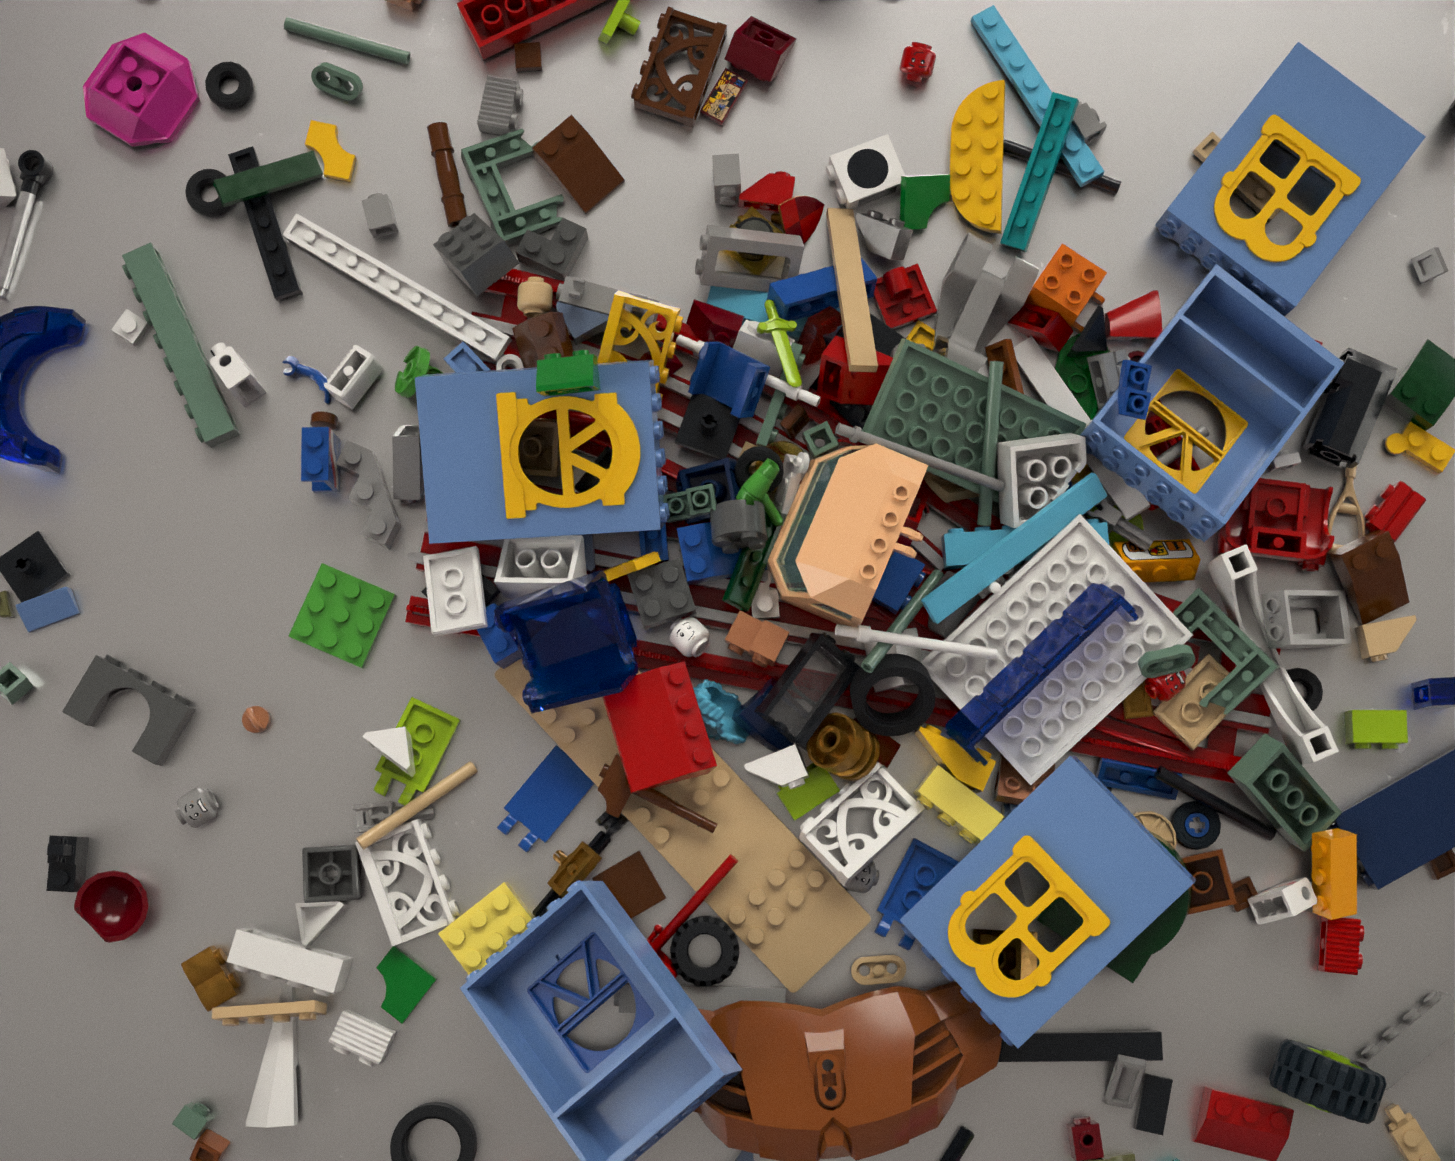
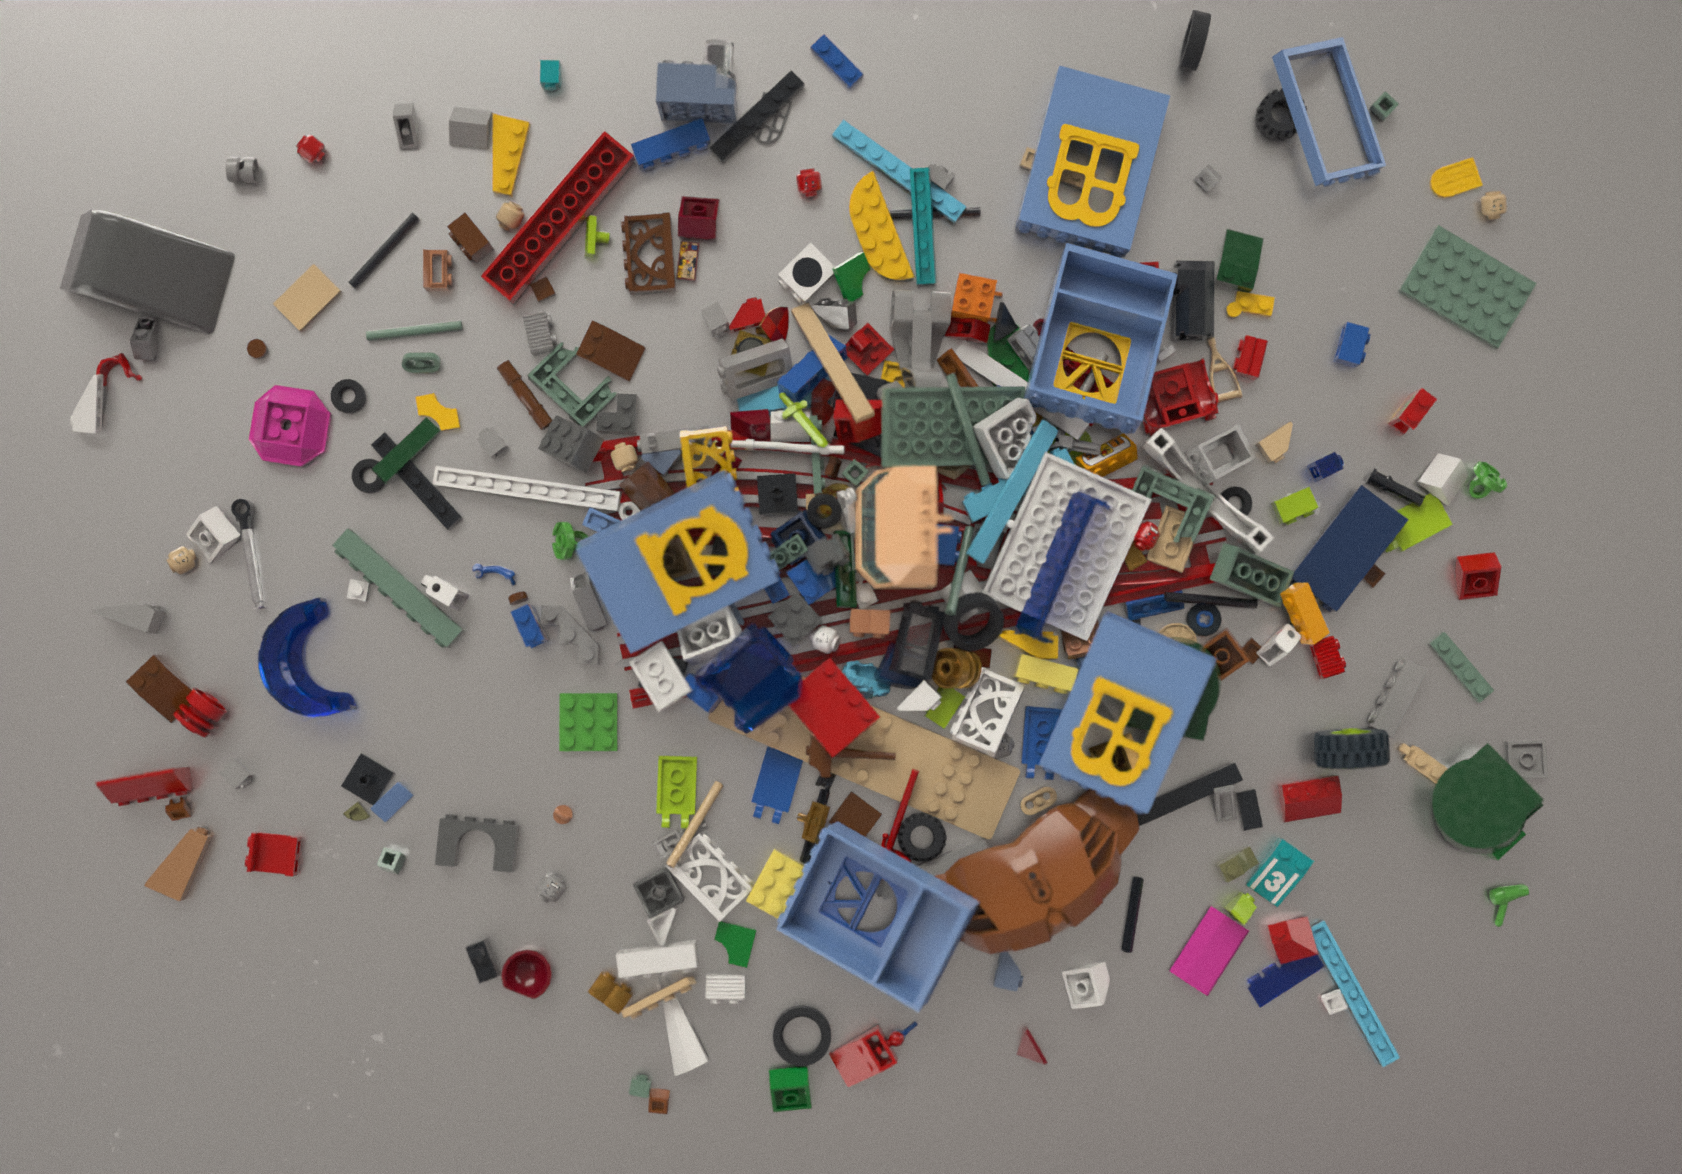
camera: 30 degrees left, 5 degrees up
white brick [324,345,384,410] -> none
white slope [362,727,416,777] -> none
green slope [536,350,601,397] -> none
yellow tile [592,551,661,586] -> none
blue panel [688,342,770,418] -> none
bright green piece [736,458,783,527] -> none
light grey bar [835,423,1004,492] -> none
white bar [835,624,997,660] -> none
dark red brick [1067,1116,1104,1161] -> none
red slope [1105,290,1162,340] -> none
blue slope [1118,360,1152,420] -> none
sand green plate [1138,644,1195,678] -> none
reddish brown slope [1328,530,1410,625] -> none

